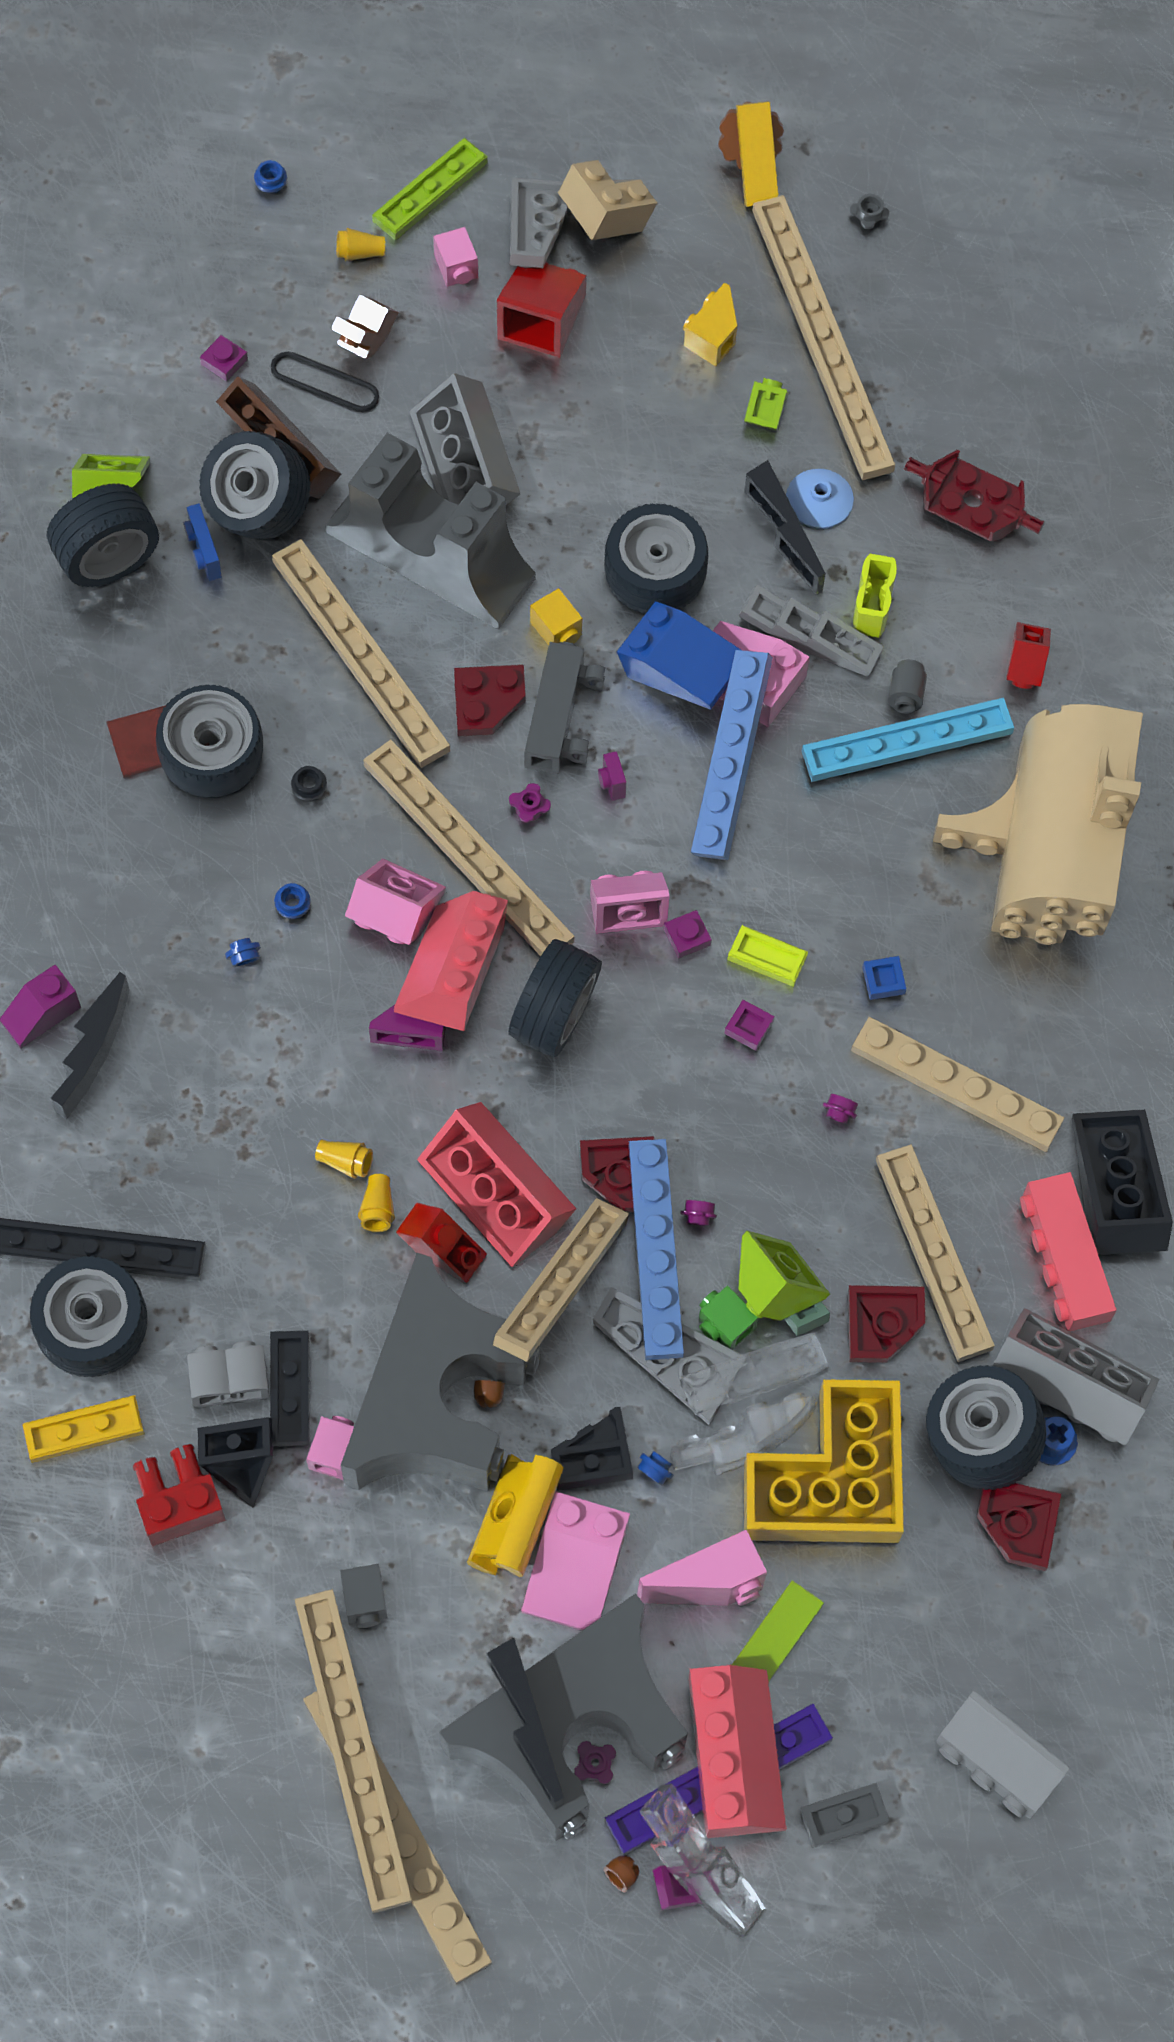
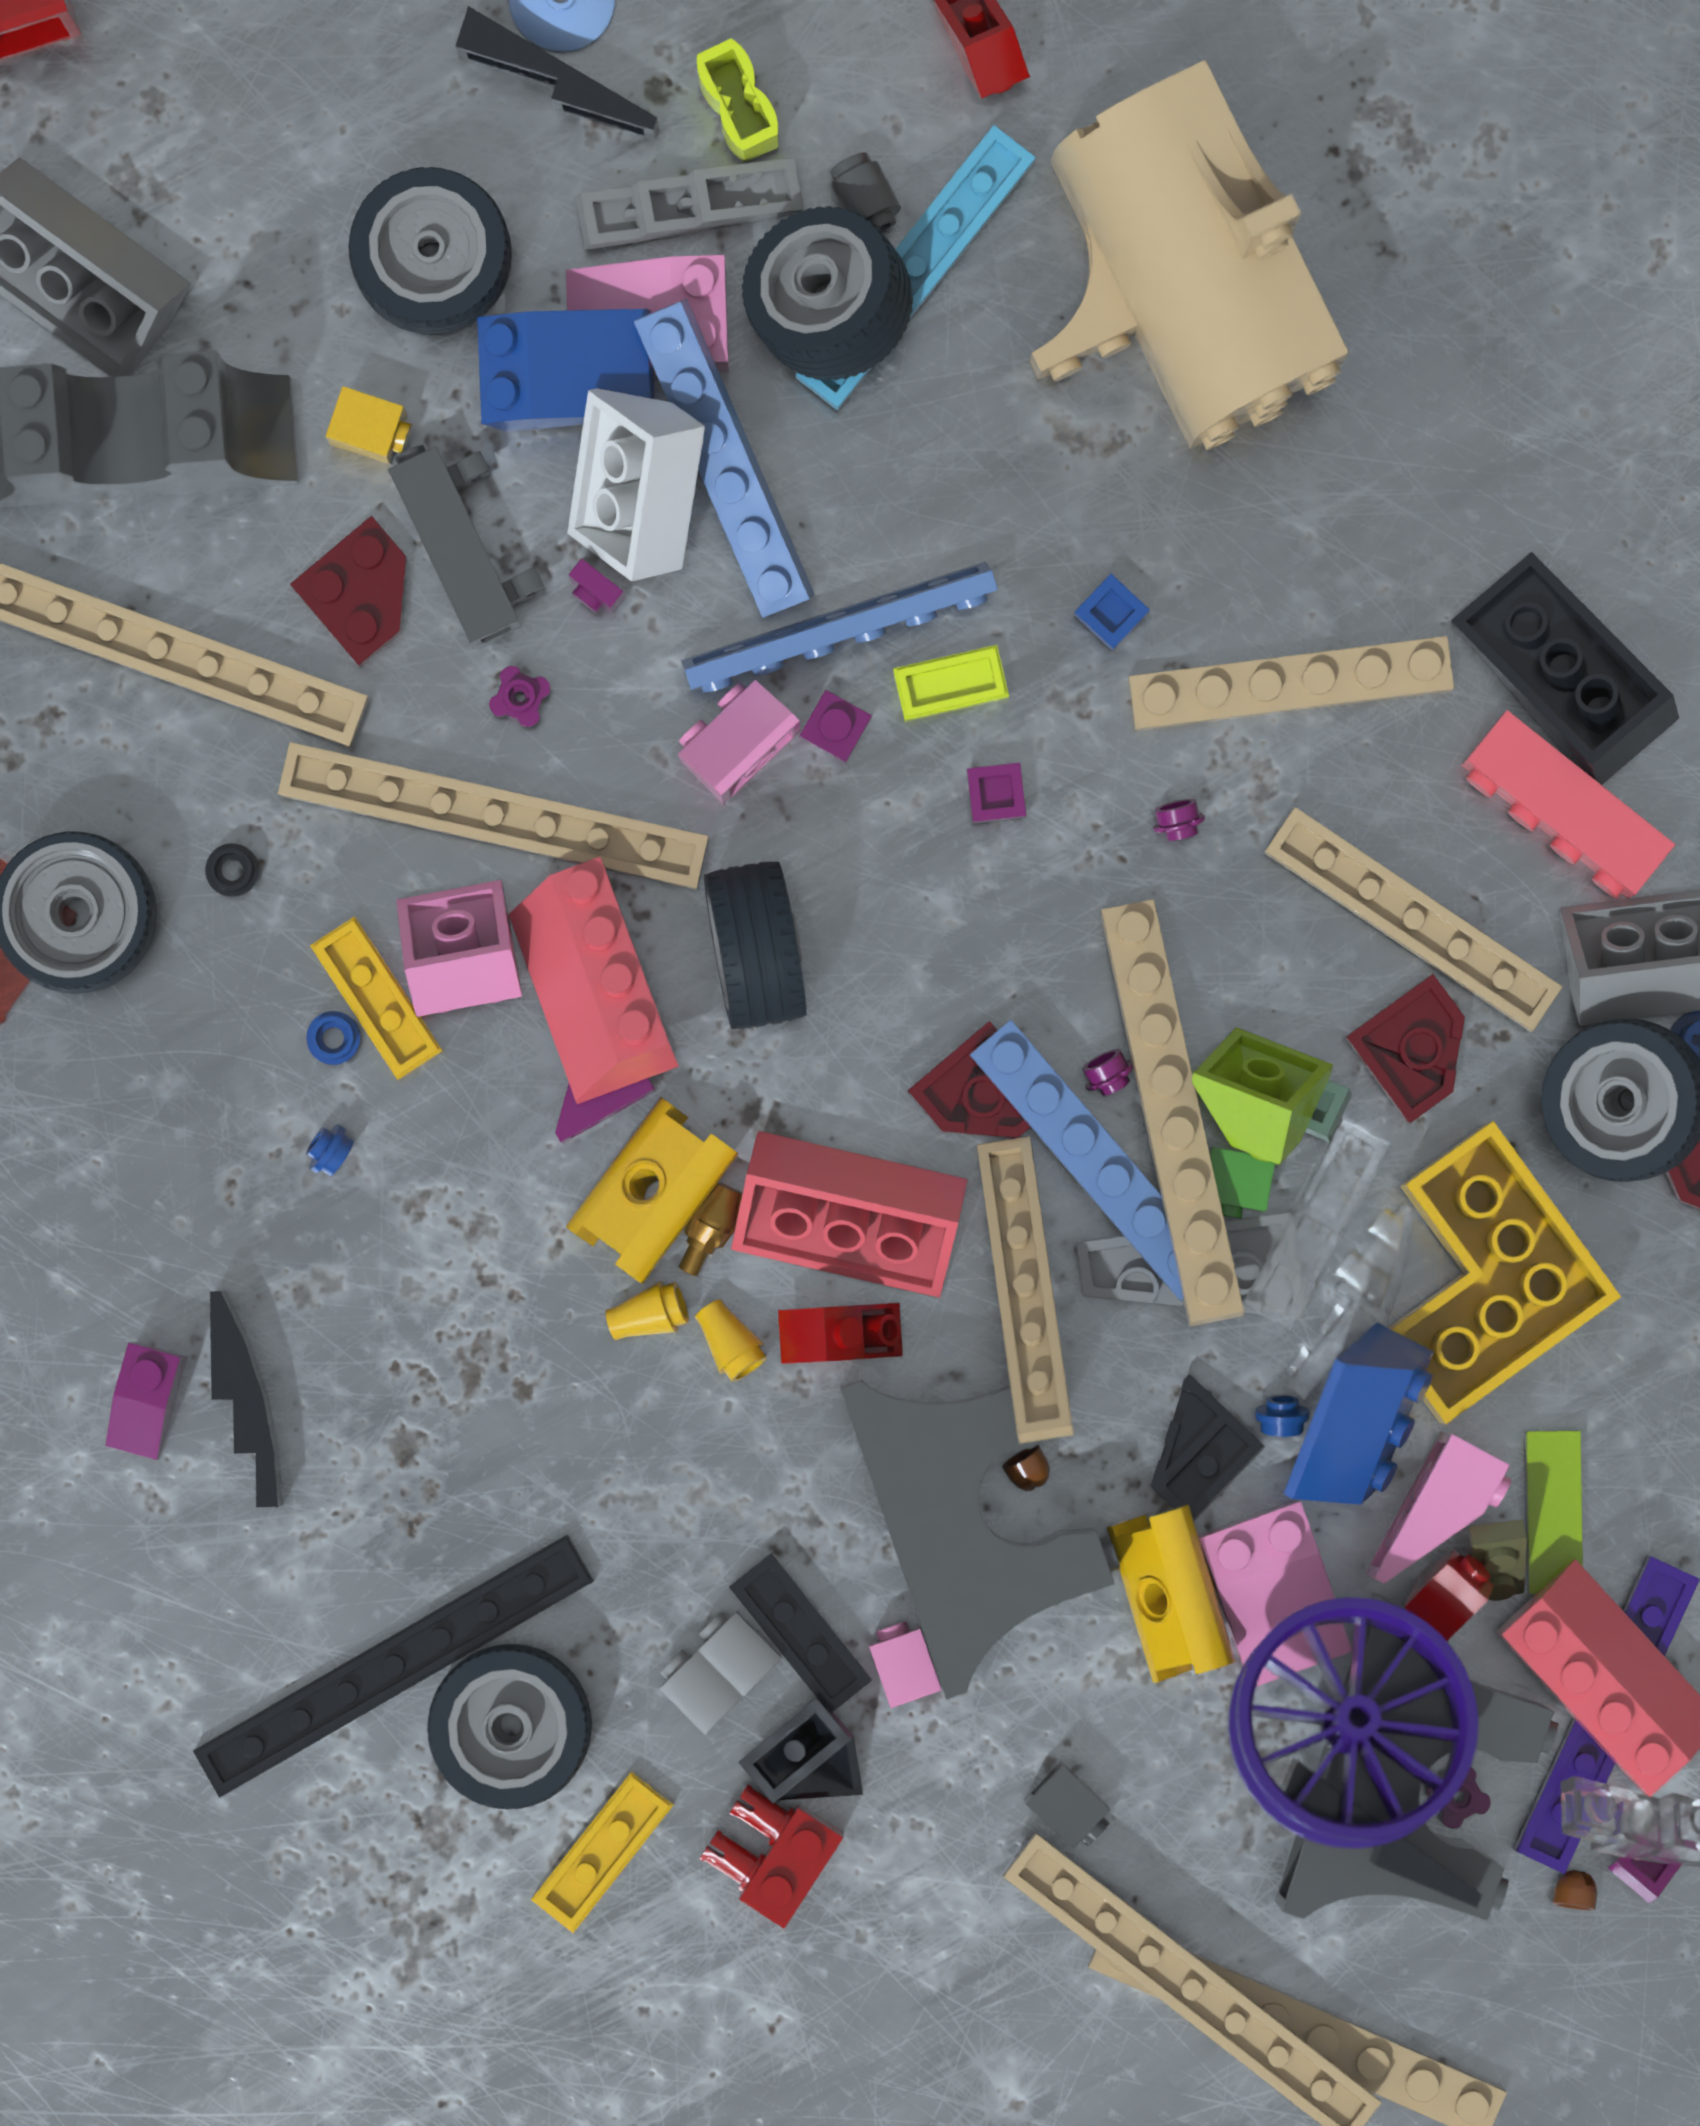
camera: 35 degrees left, 20 degrees up
none -> yellow tile [310,916,444,1081]
none -> yellow piece [565,1097,738,1284]
none -> white slope [567,388,705,581]
none -> pearl gold piece [678,1183,743,1276]
none -> medium blue plate [681,561,998,692]
none -> wheel [742,206,913,381]
none -> tan plate [1101,899,1244,1326]
none -> dark purple wheel [1228,1597,1478,1849]
none -> blue slope [1283,1323,1434,1505]
none -> red slope [1404,1548,1494,1642]
none -> olive plate [1468,1519,1527,1601]

